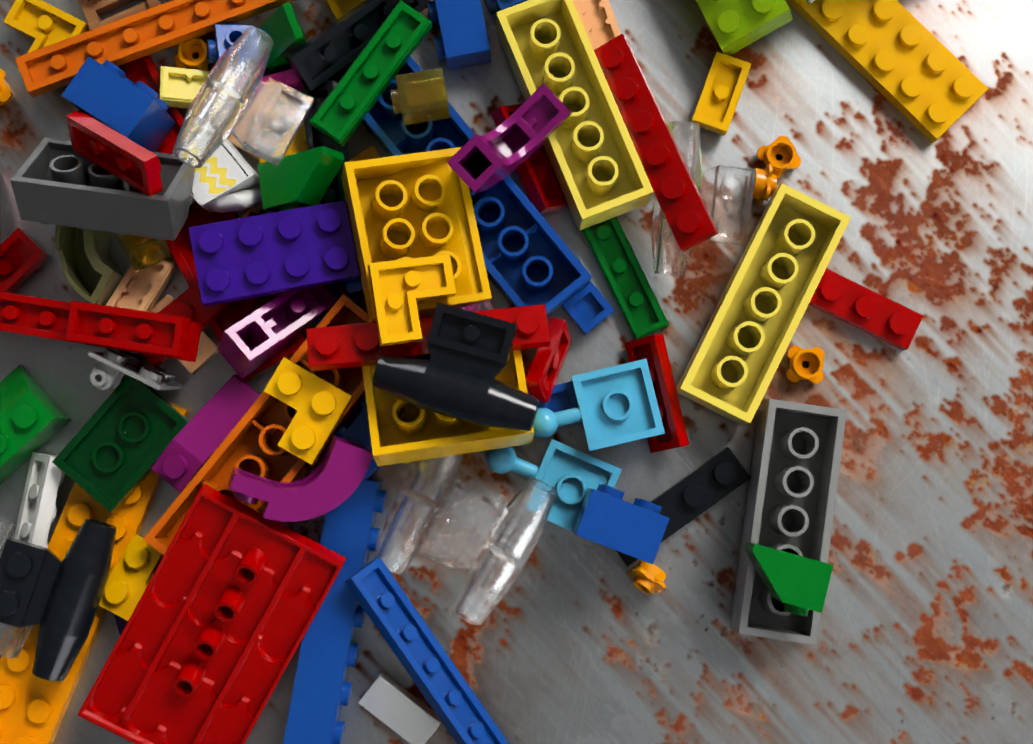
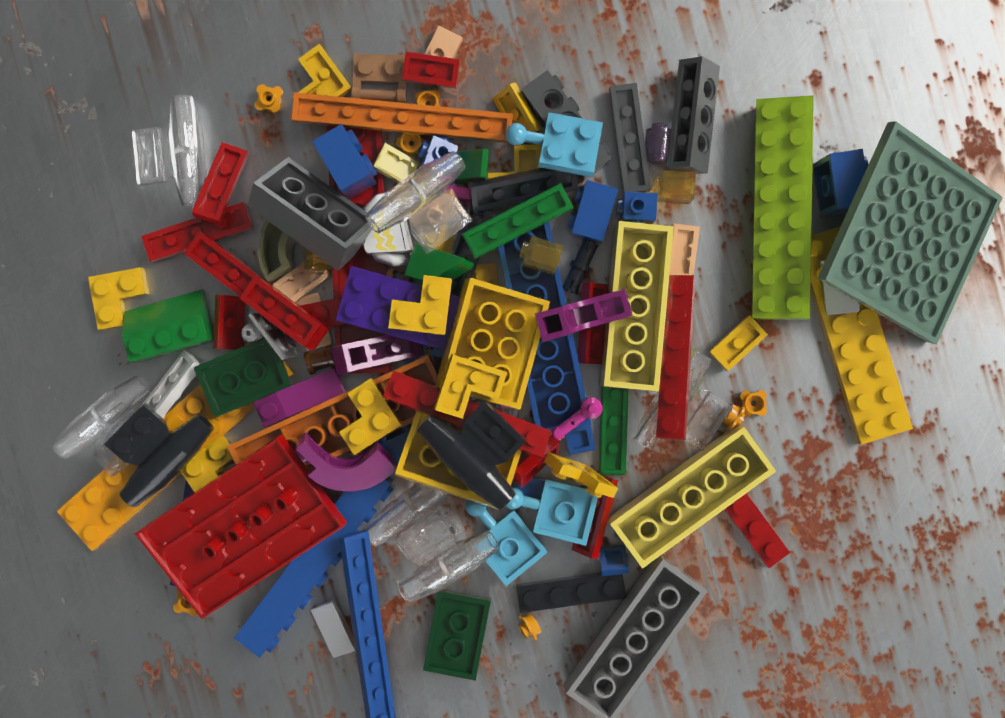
camera: 30 degrees right, 5 degrees up
red plate [66,110,163,196] -> none
blue brick [572,484,670,565] -> none
green slope [745,541,833,617] -> none
light orange plate [786,345,825,384] -> none
none -> red plate [212,295,245,350]
none -> reddish brown bush [304,345,336,375]
none -> yellow plate [388,275,452,335]
none -> dark green plate [423,589,491,681]
none -> yellow plate [544,452,618,498]
none -> dark pink piece [552,397,603,440]
none -> black pin [563,239,599,295]
none -> blue plate [599,545,629,576]

